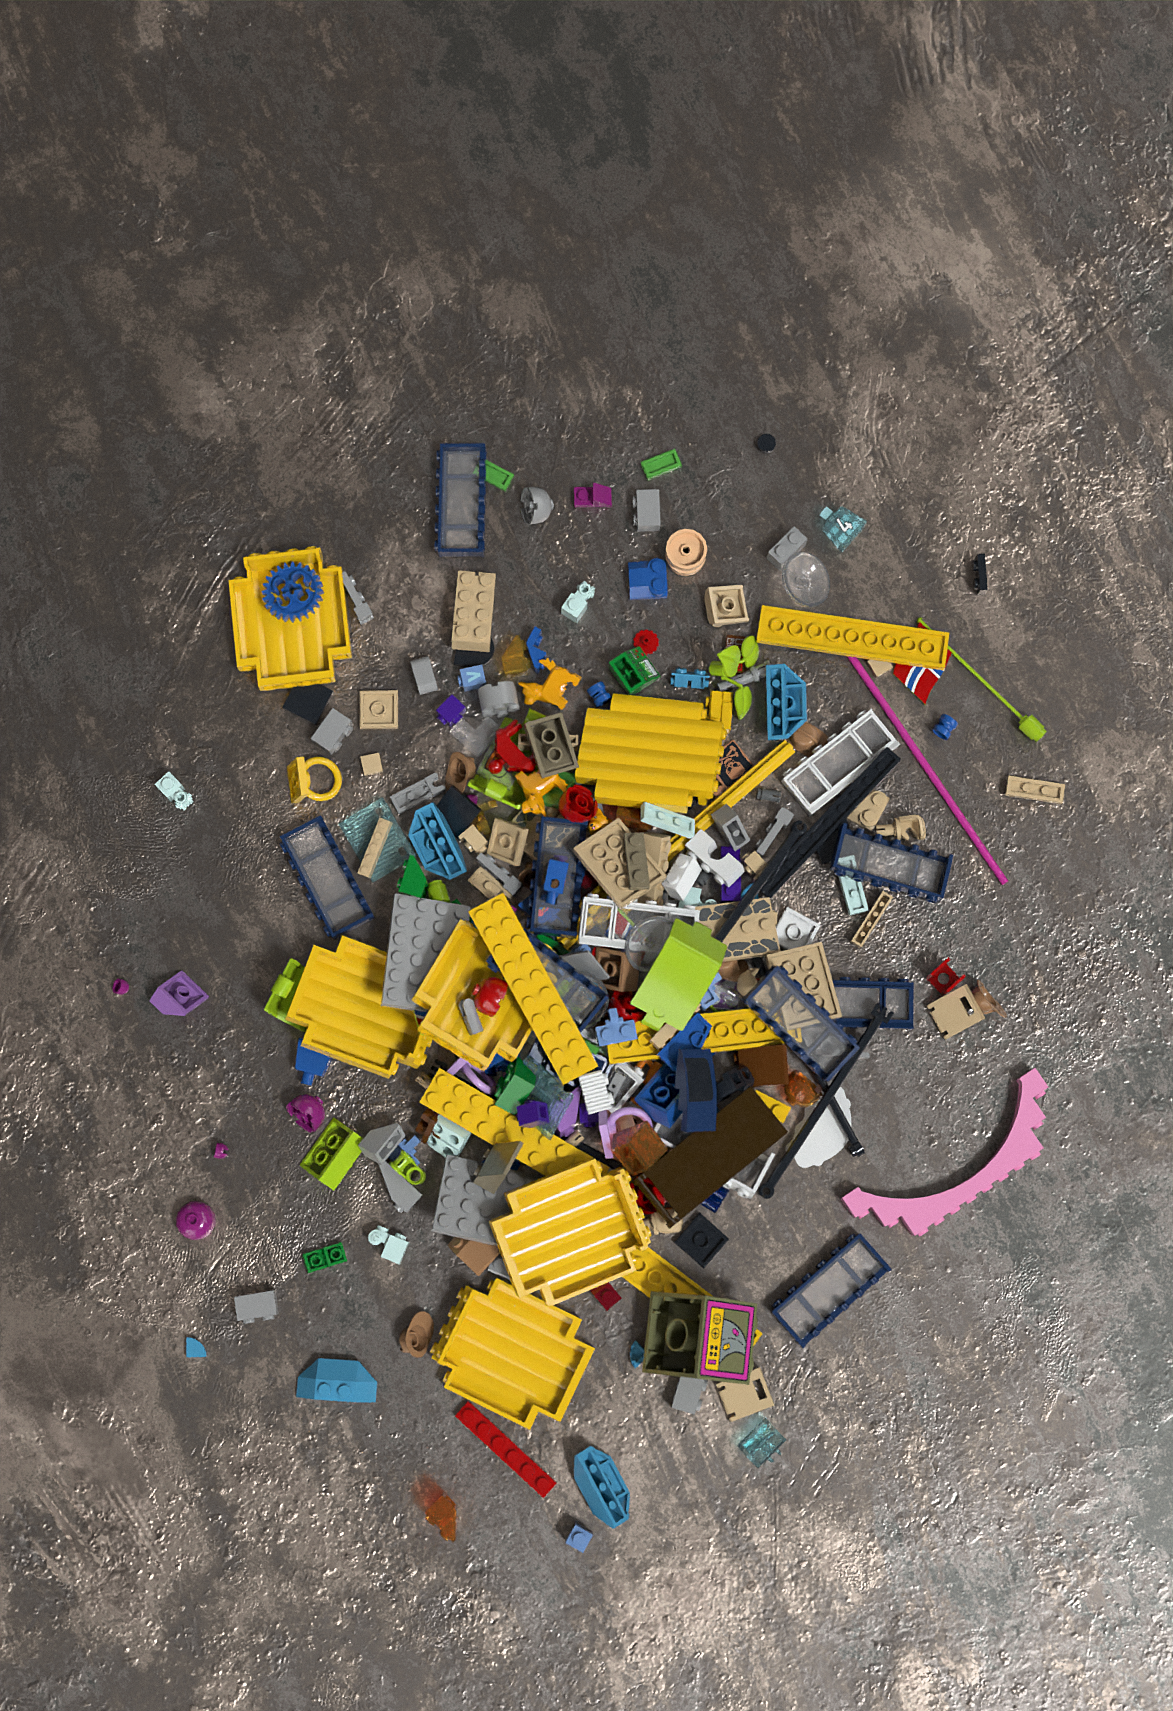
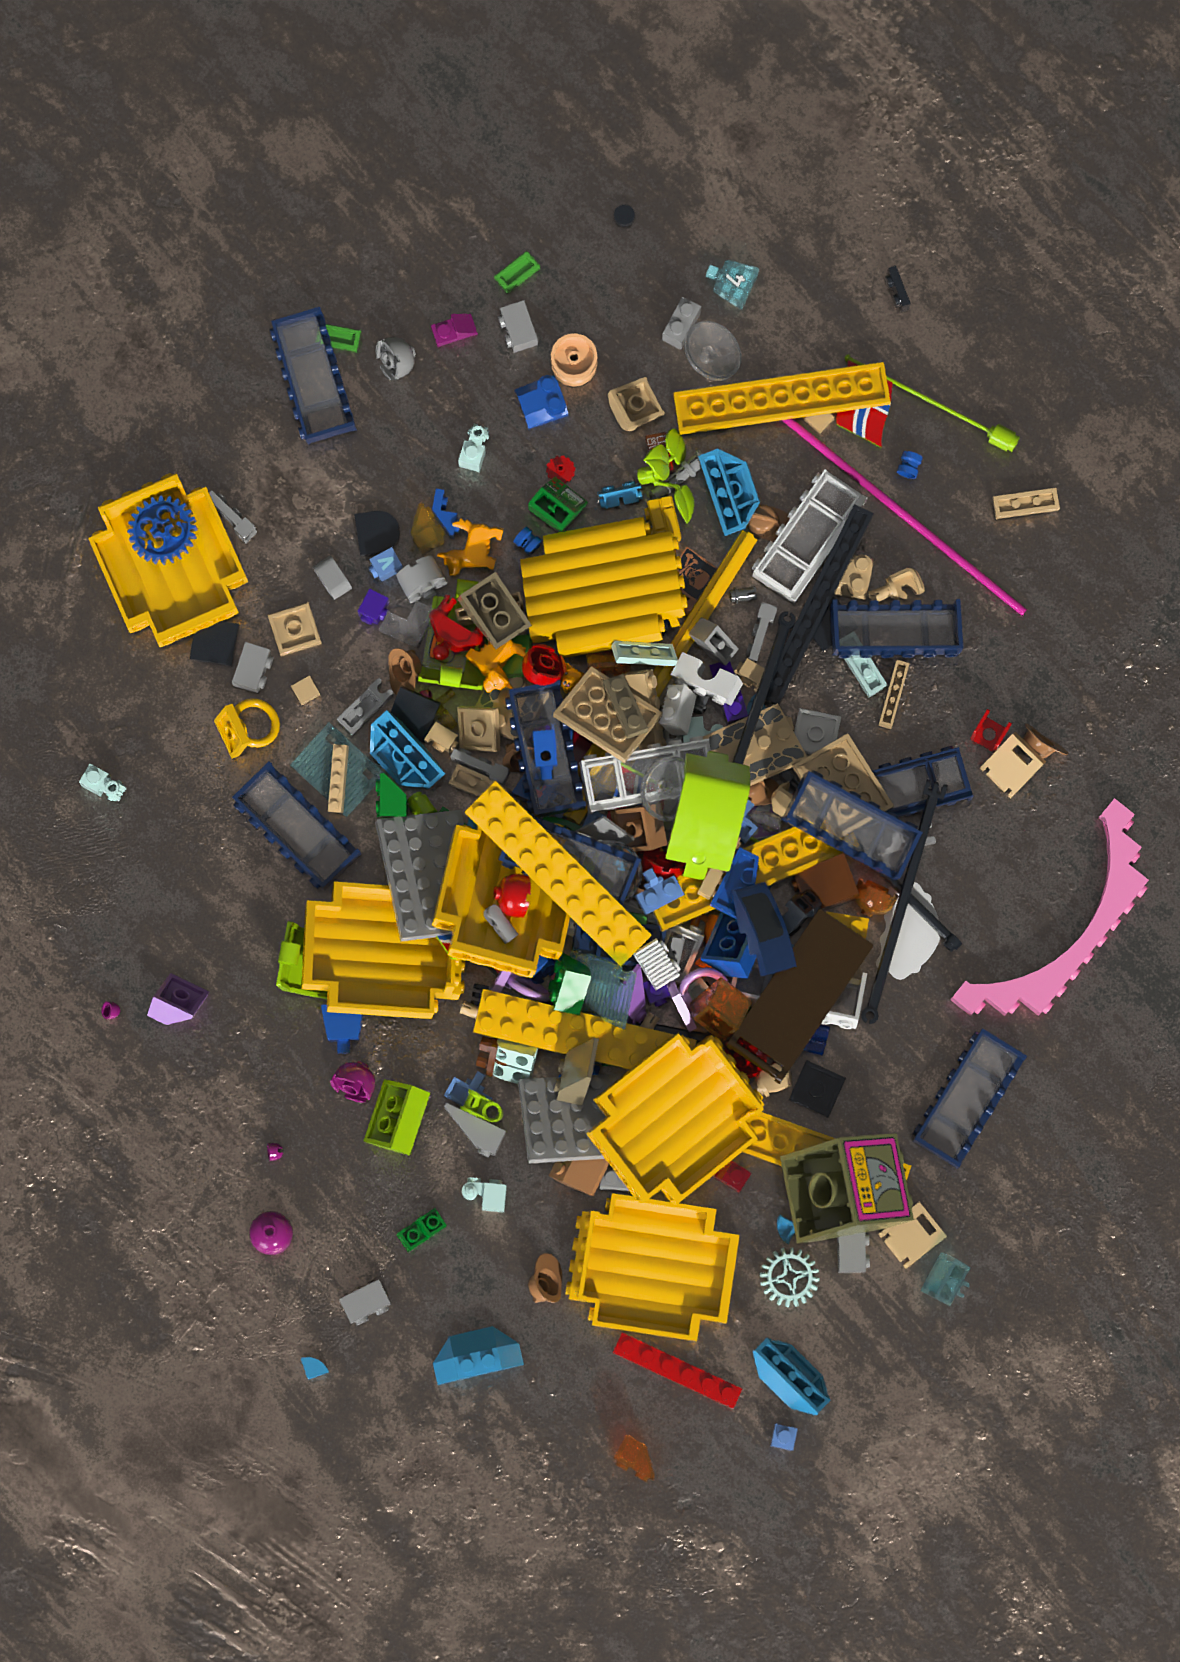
camera: 15 degrees left, 0 degrees up
light grey slope [358,1123,406,1165] -> none
tan piece [452,571,496,652] -> none
dark purple brick [517,1100,550,1128] -> none
none -> light aqua gear [760,1247,819,1307]

